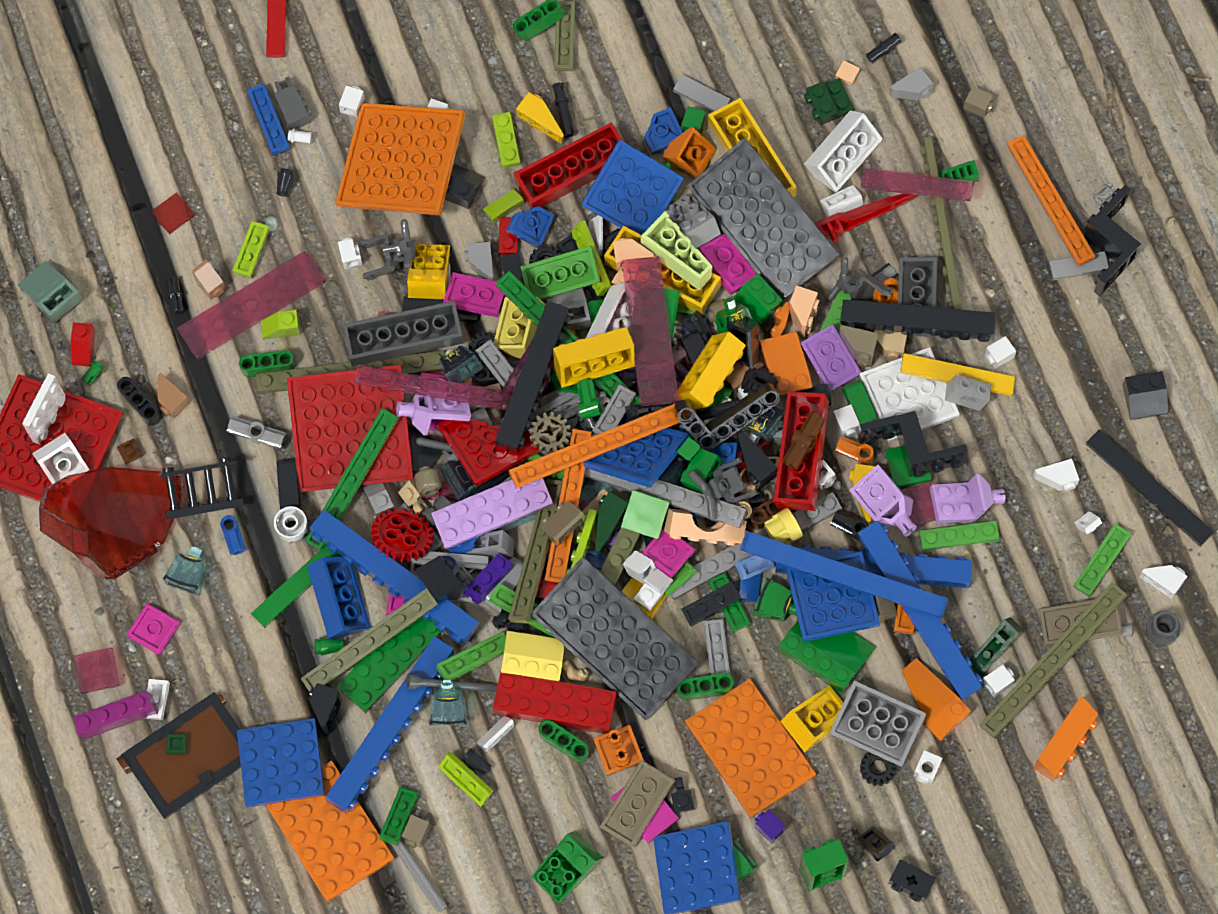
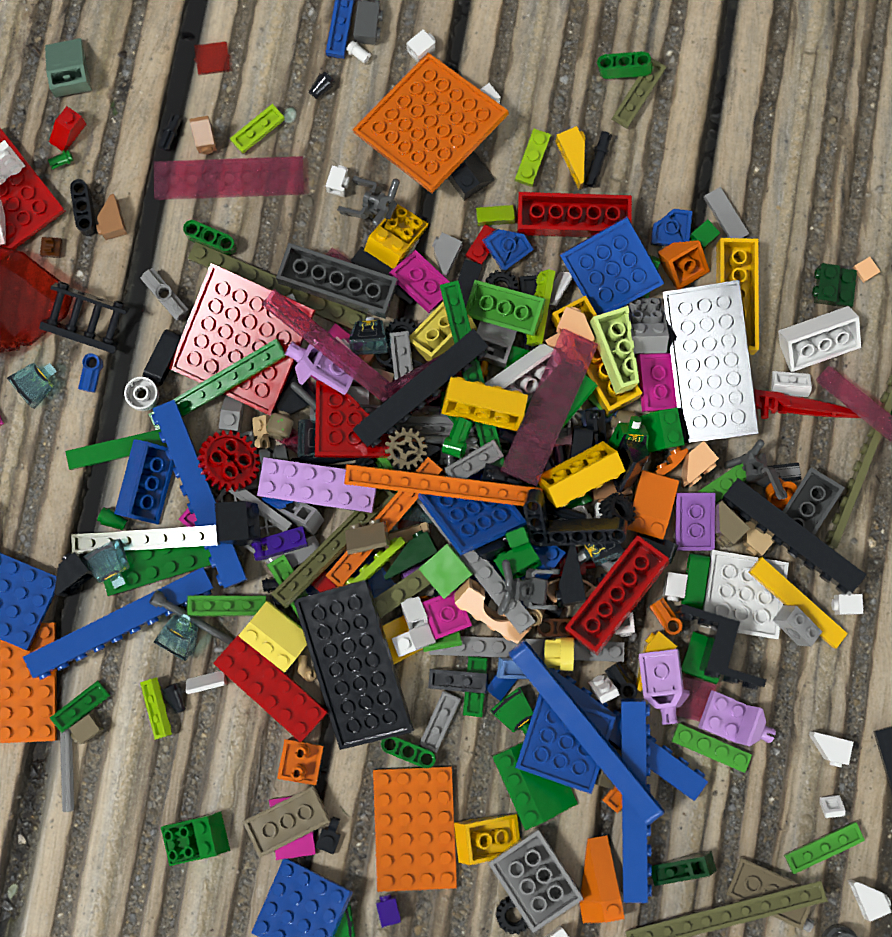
camera: 25 degrees right, 10 degrees up
lime slope [261,310,300,340] -> none
green beam [538,720,589,763] -> none
black arm [603,228,620,253] -> none
reddish brown piece [782,411,826,470] -> none
white brick [983,665,1015,698] -> none
none -> clear light blue torso [81,538,130,589]
none -> white plate [588,674,619,703]

